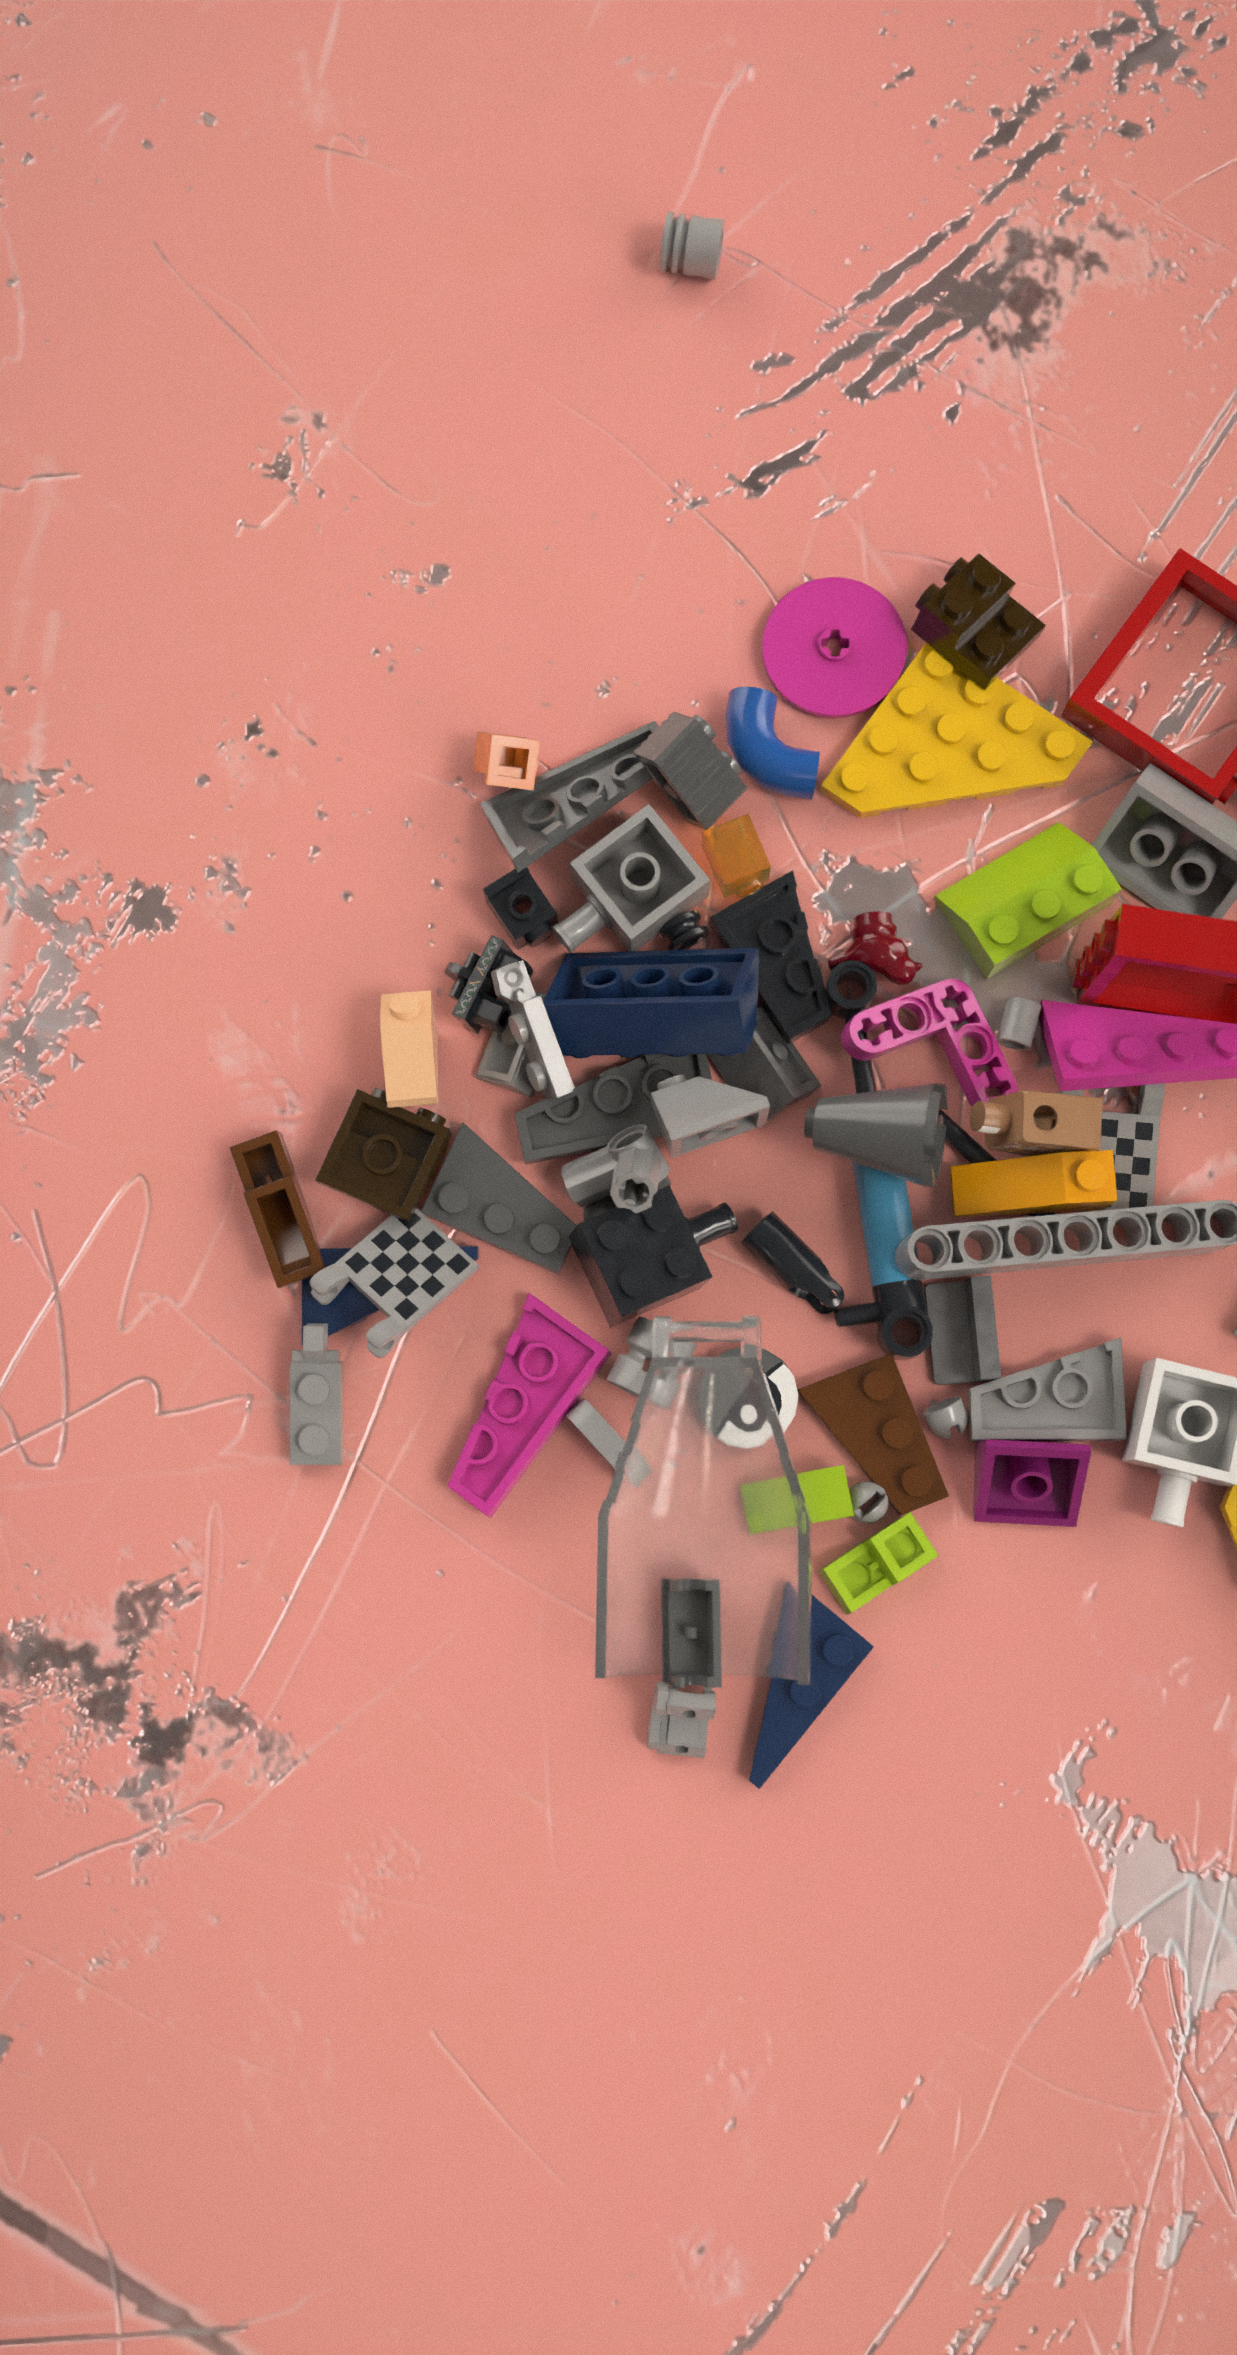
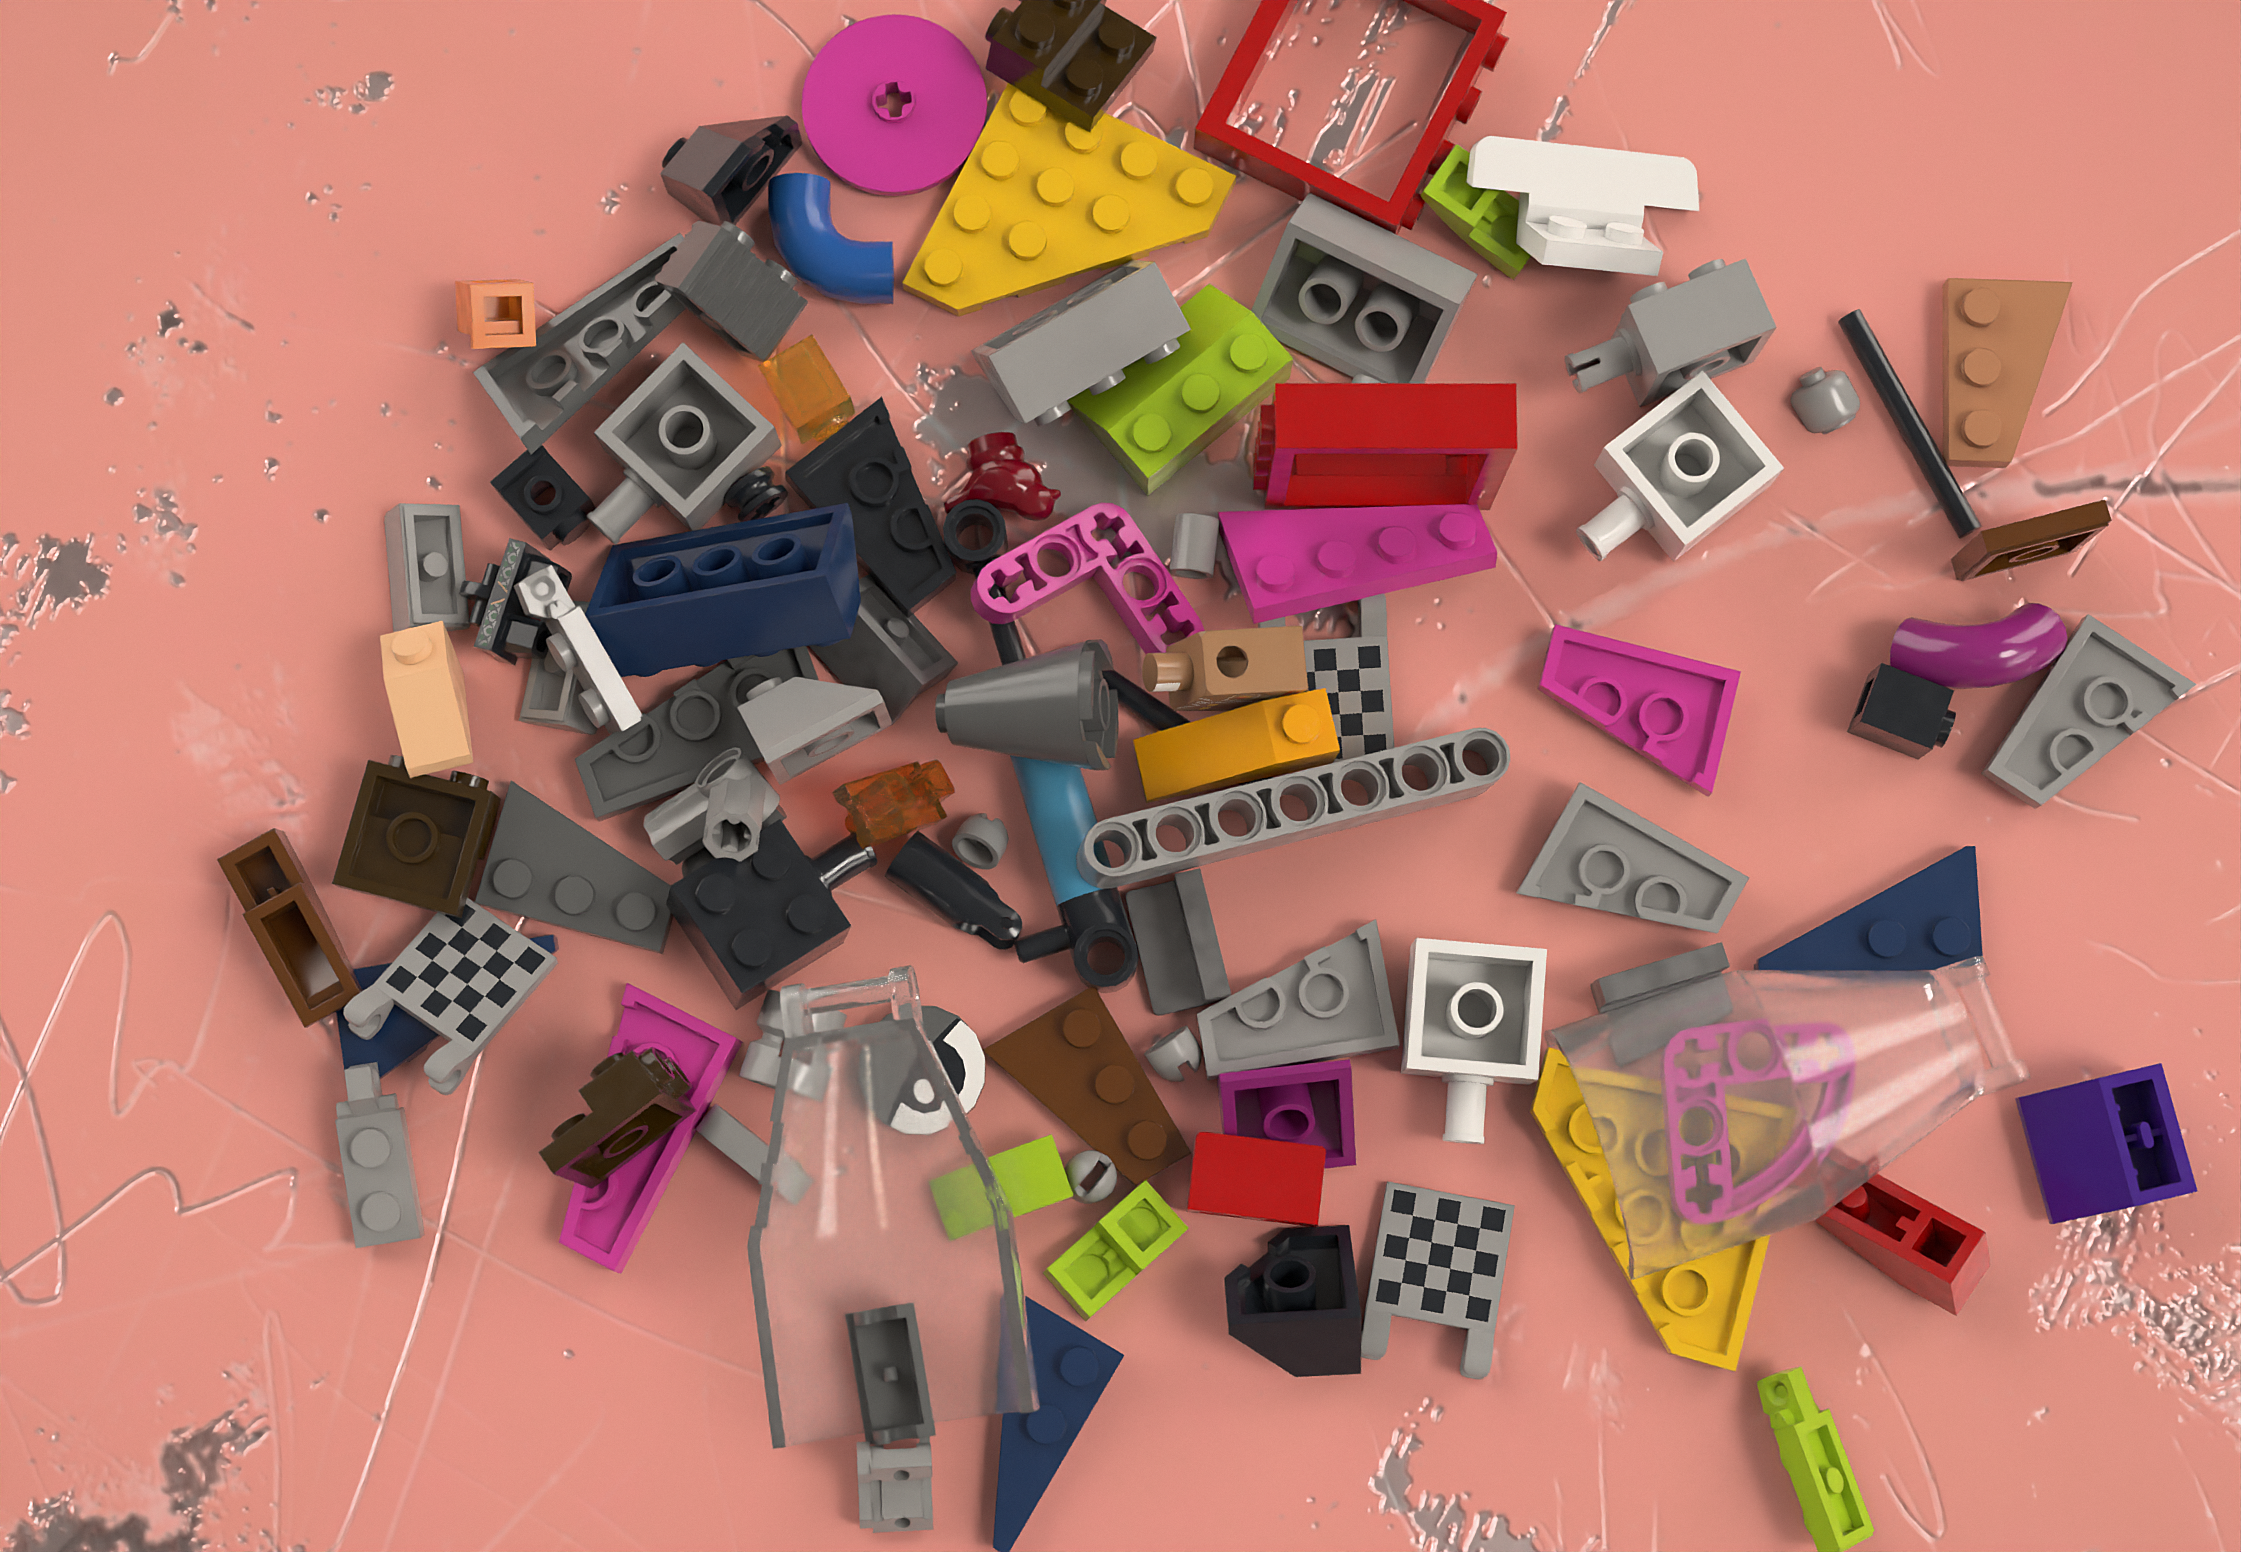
camera: 15 degrees left, 0 degrees up
none -> light grey slope [384,503,470,632]
none -> dark brown plate [539,1047,697,1189]
none -> slope [660,115,803,226]
none -> clear orange hips [832,759,955,849]
none -> light grey hinge [952,813,1009,869]
none -> light grey slope [971,260,1191,427]
none -> red panel [1186,1132,1326,1227]
none -> black slope [1224,1225,1361,1377]
none -> light grey flag [1361,1181,1515,1380]

